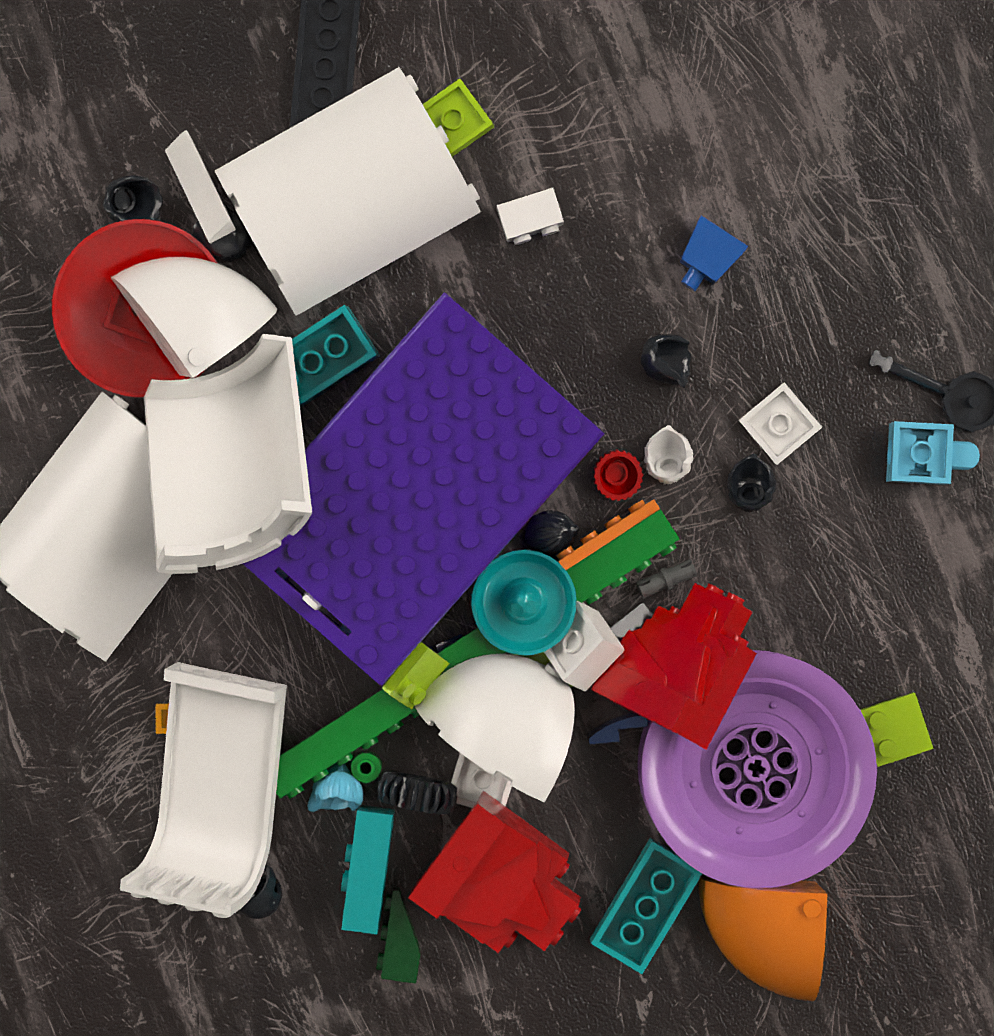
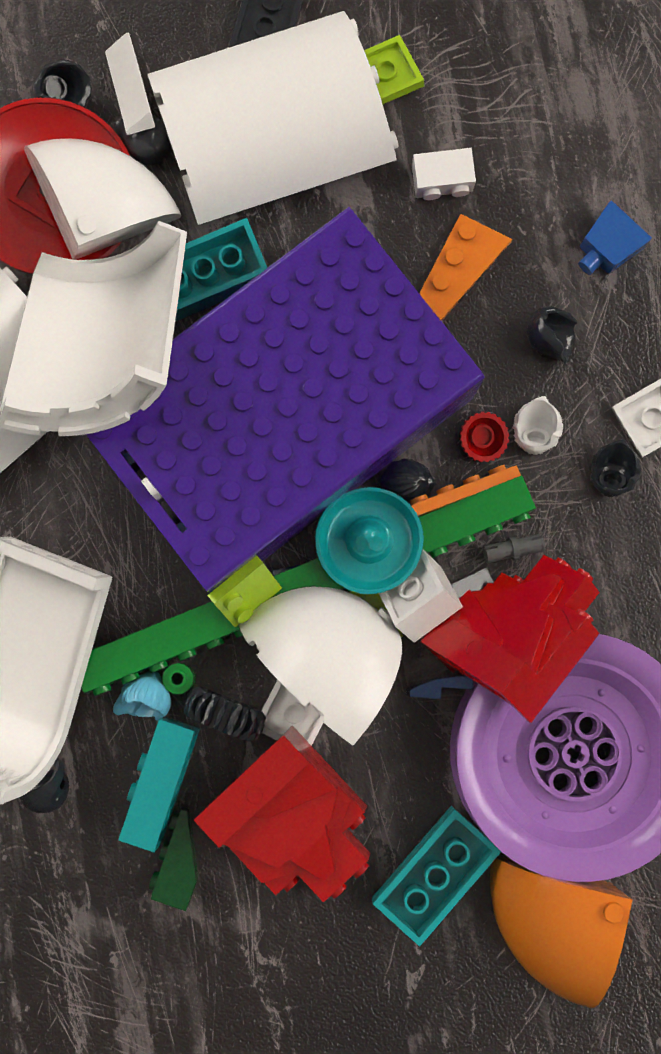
camera: 10 degrees right, 5 degrees down
none -> orange wing [419,214,512,321]

